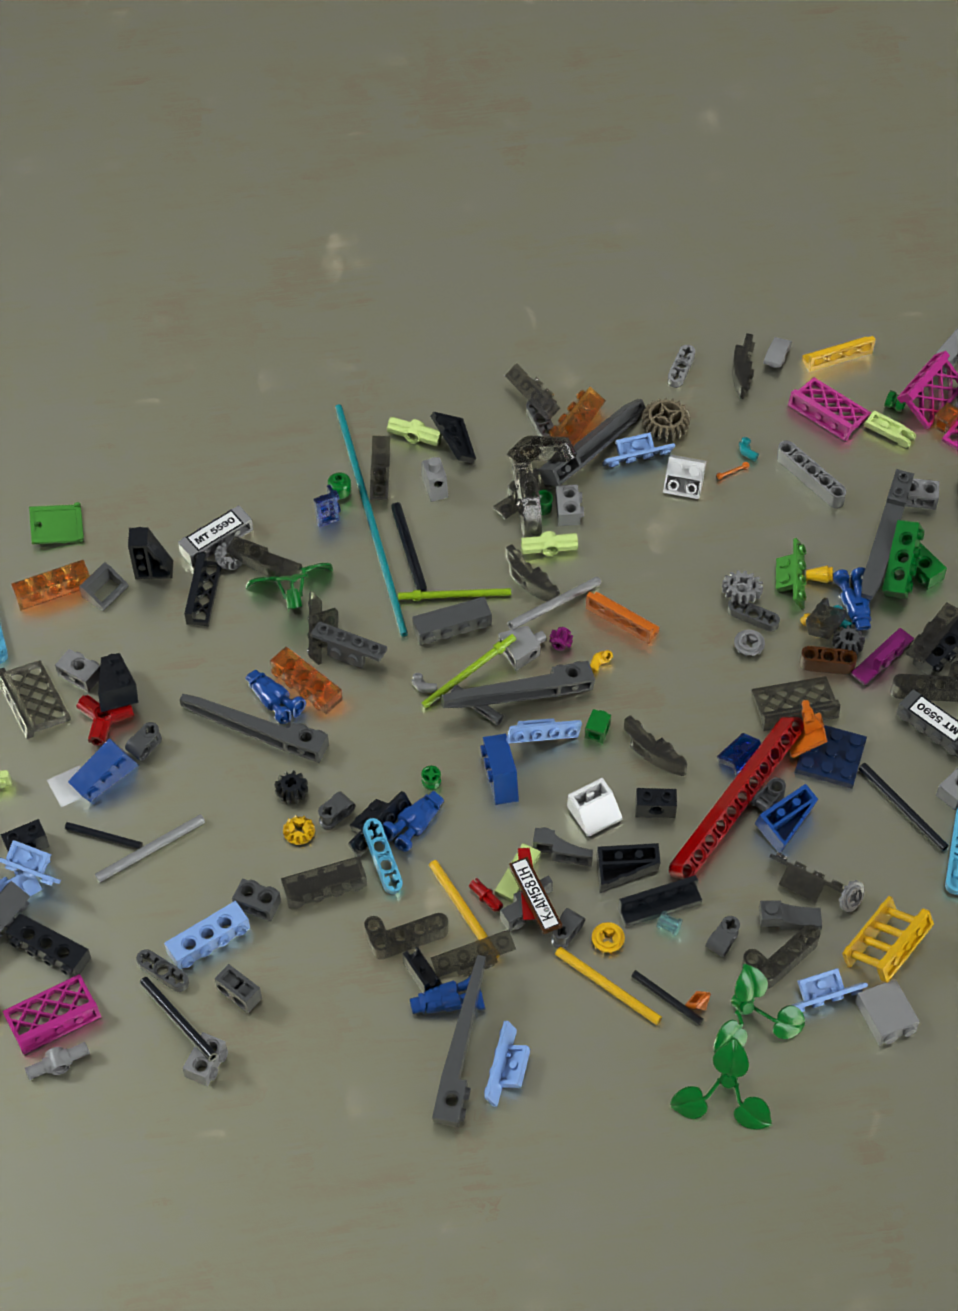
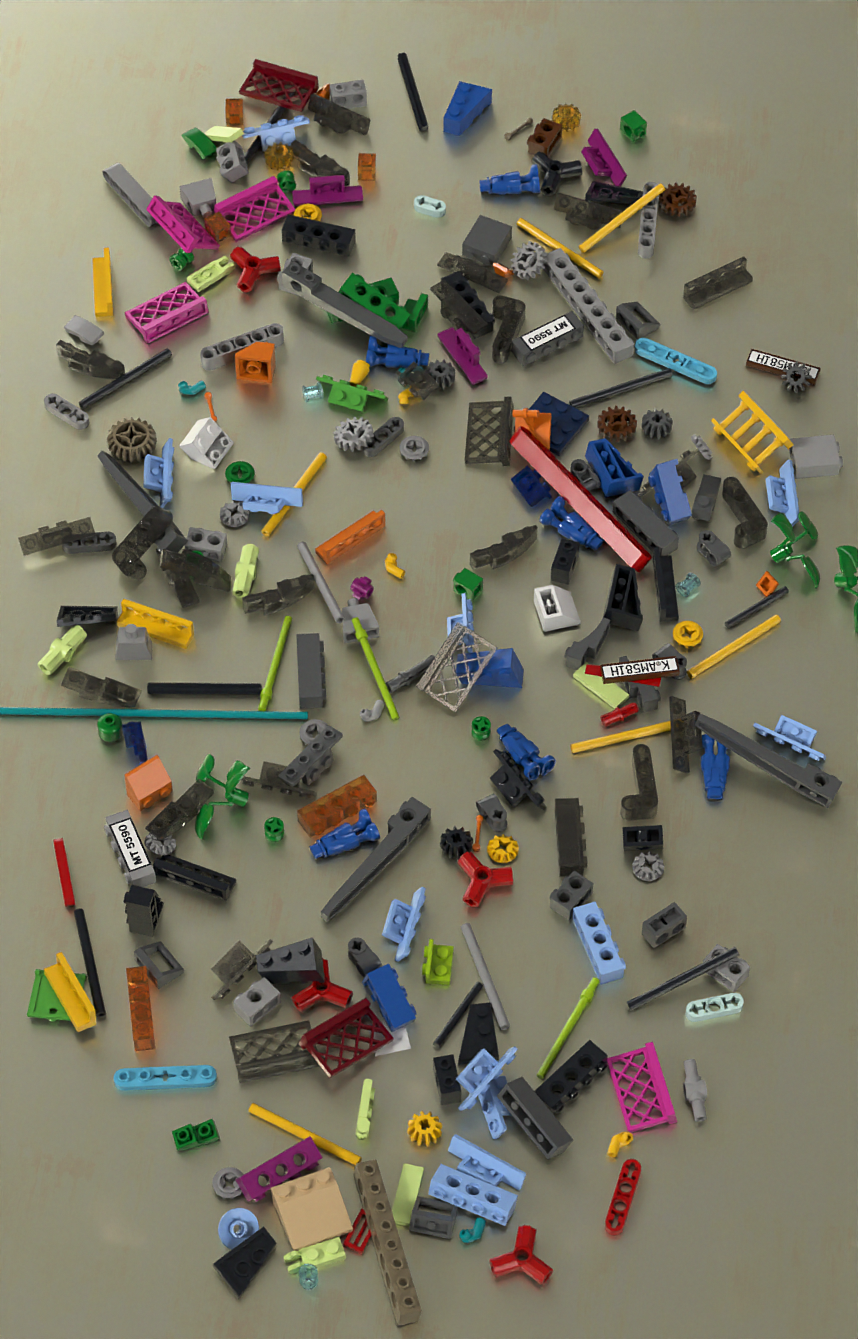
camera: 75 degrees left, 0 degrees up
dark grey beam [136,949,189,992] -> none
medium azure beam [363,818,403,894] -> none
black hinge [402,947,442,993] -> none
dark grey piece [441,661,595,708] -> none
clear orange brick [546,387,606,452] -> none
reddish brown beam [799,646,857,675] -> none
none -> yellow fence [44,952,96,1032]
none -> red beam [53,837,75,907]
none -> black piece [74,908,106,1017]
none -> black piece [79,348,172,410]
none -> yellow fence [117,599,194,649]
none -> orange slope [124,755,173,811]
none -> clear smoke bracket [211,939,273,1000]
none -> light grey gear [220,501,249,527]
none -> green gear [225,461,255,483]
none -> red piece [230,246,281,293]
none -> light blue bracket [231,482,303,514]
none -> orange slope [235,342,276,383]
none -> yellow piece [261,452,327,536]
none -> green wheel [264,817,284,842]
none -> light grey gear [299,719,328,745]
none -> dark red fence [299,998,394,1078]
none -> clear light blue bush [302,382,324,402]
none -> light blue bracket [382,887,426,962]
none -> green panel [402,293,428,332]
none -> clear smoke fence [416,622,498,712]
none -> lime bracket [422,939,454,985]
none -> red piece [458,852,513,908]
none -> black wing [458,1002,499,1065]
none -> orange hinge [472,815,484,852]
none -> lime bar [537,977,600,1079]
none -> blue piece [539,496,604,551]
none -> reddish brown gear [597,406,637,442]
none -> dark grey brick [612,490,679,556]
none -> black brick [623,825,663,851]
none -> light grey gear [632,851,664,881]
none -> dark grey gear [641,408,673,440]
none -> wedge [648,459,692,526]
none -> light aqua beam [685,993,744,1022]

